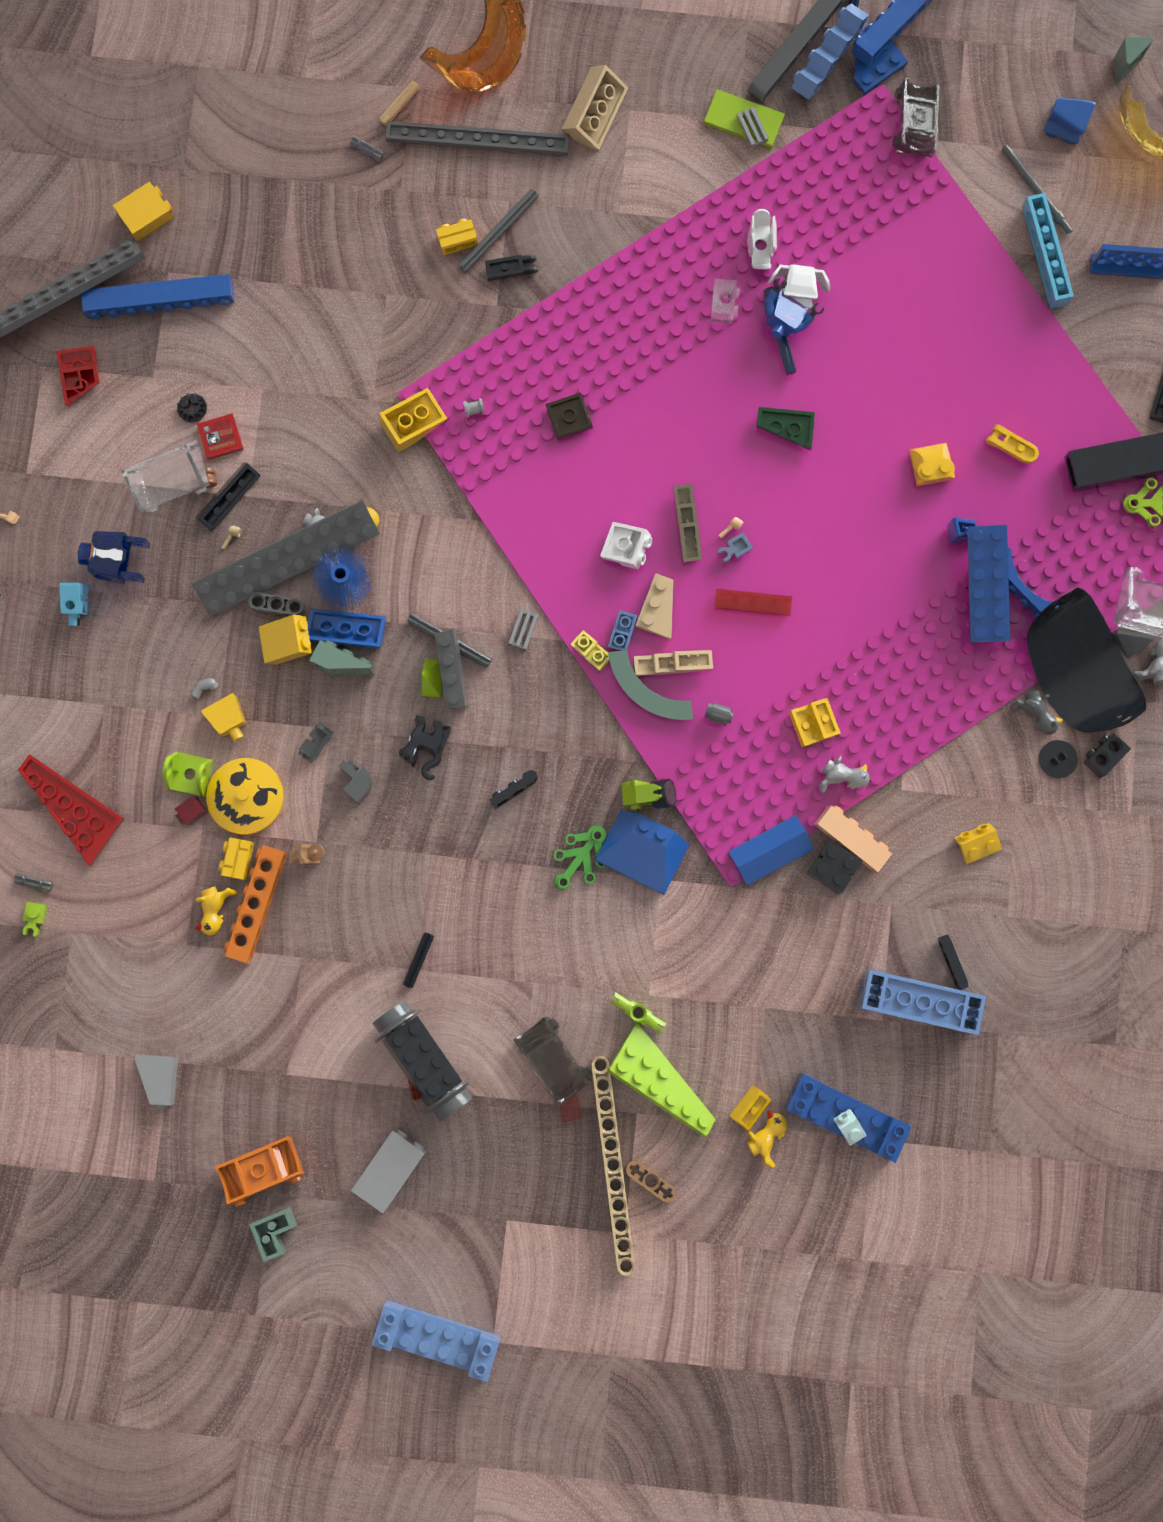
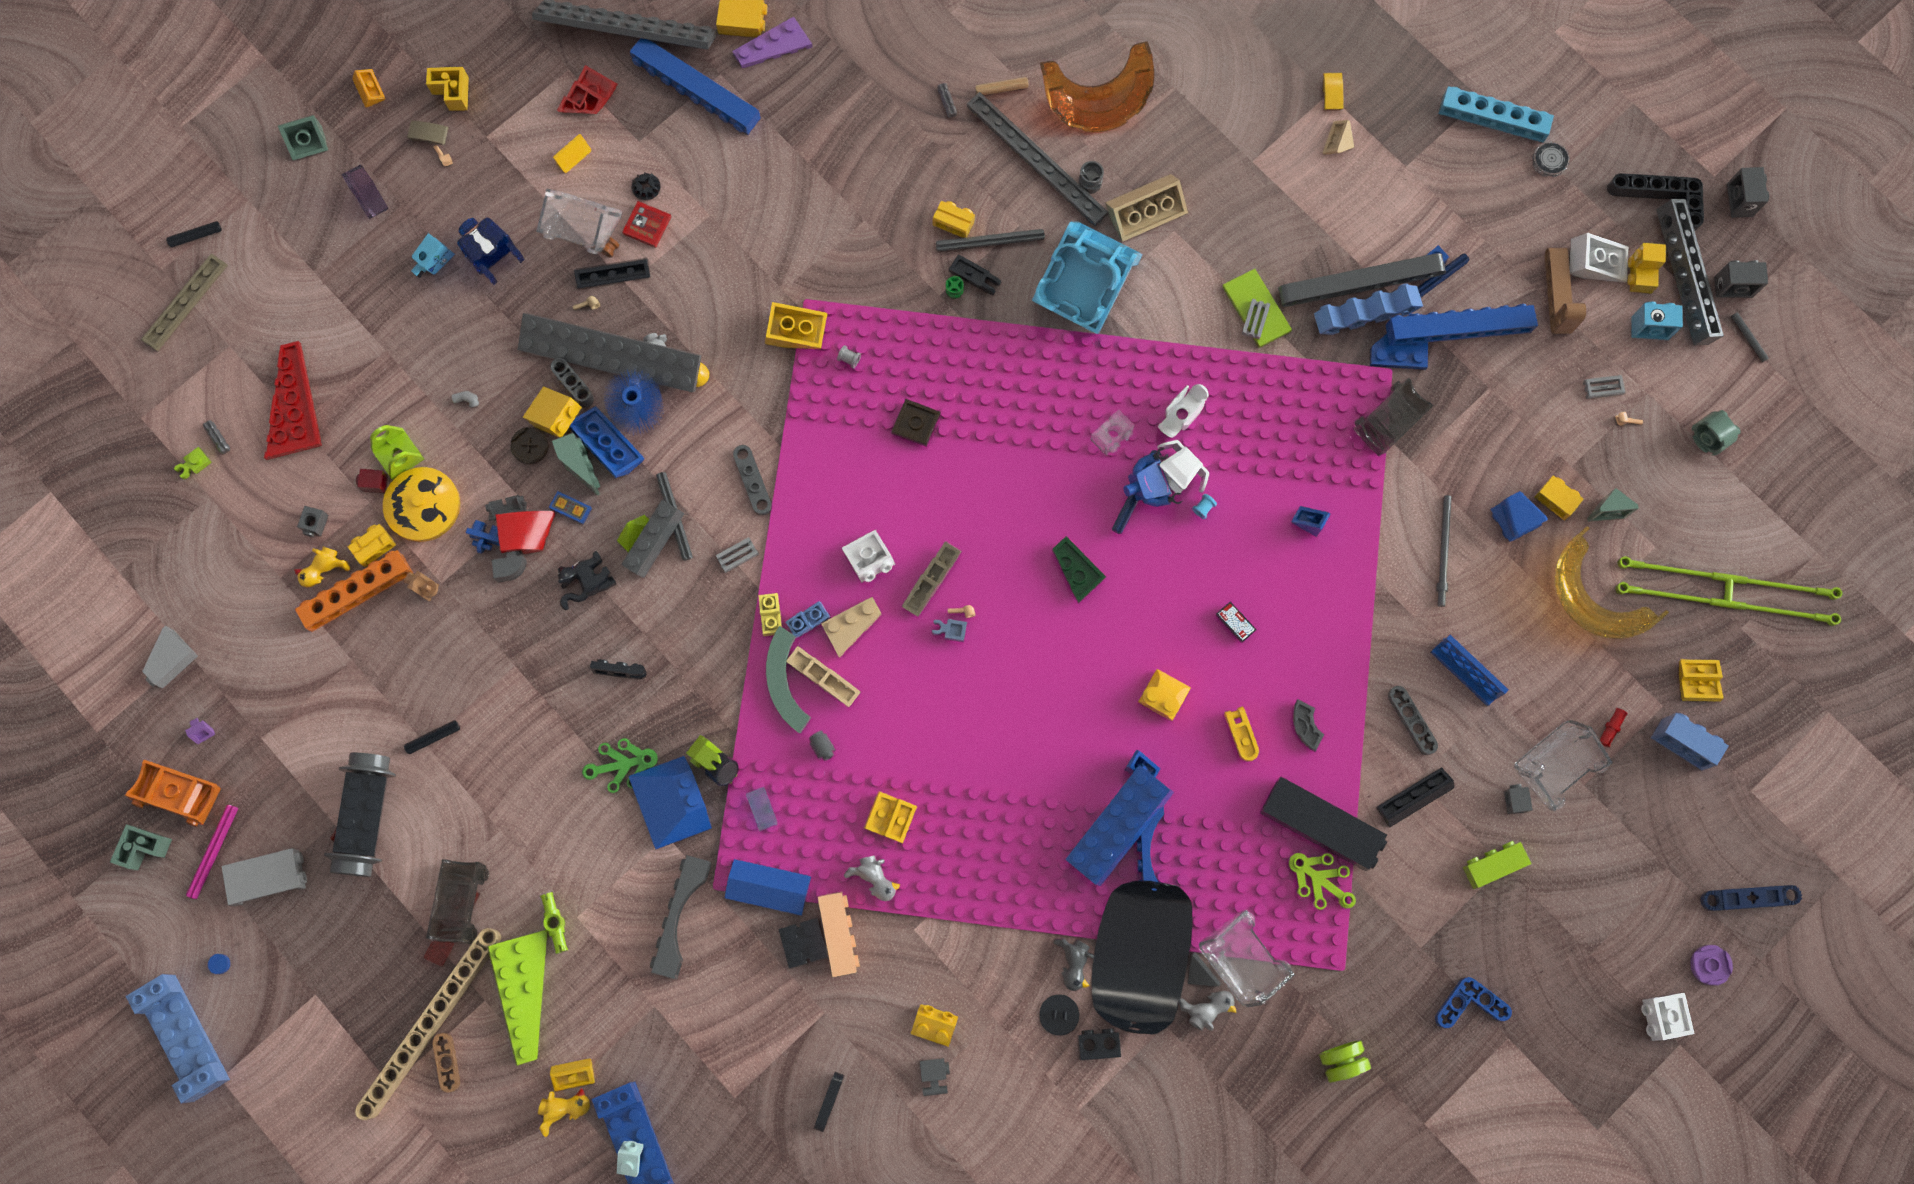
camera: 40 degrees right, 5 degrees down
yellow torso [201,693,246,742] -> none
clear red tile [714,589,792,616] -> none
medium blue plate [857,970,986,1035] -> none
medium azure brick [1022,193,1074,309] -> none
none -> medium lavender tile [185,718,215,744]
none -> dark pink axle [186,805,238,899]
none -> blue tile [208,954,230,974]
none -> dark grey brick [297,506,329,537]
none -> blue hips [466,520,500,554]
none -> red slope [496,511,556,554]
none -> dark brown tile [510,427,549,464]
none -> tile [549,491,592,525]
none -> yellow slope [553,134,592,173]
none -> dark grey arch [650,855,712,979]
none -> medium lavender wing [732,17,813,69]
none -> dark grey plate [733,445,772,516]
none -> clear light blue tile [746,787,778,831]
none -> dark grey brick [920,1058,950,1096]
none -> green wheel [945,276,964,299]
none -> medium azure piece [1032,222,1143,334]
none -> dark grey wheel [1079,161,1104,194]
none -> medium azure bush [1192,494,1217,519]
none -> tile [1216,601,1257,643]
none -> blue slope [1291,506,1331,537]
none -> dark grey tile [1293,699,1324,752]
none -> dark grey beam [1388,686,1438,755]
none -> yellow brick [1534,475,1584,521]

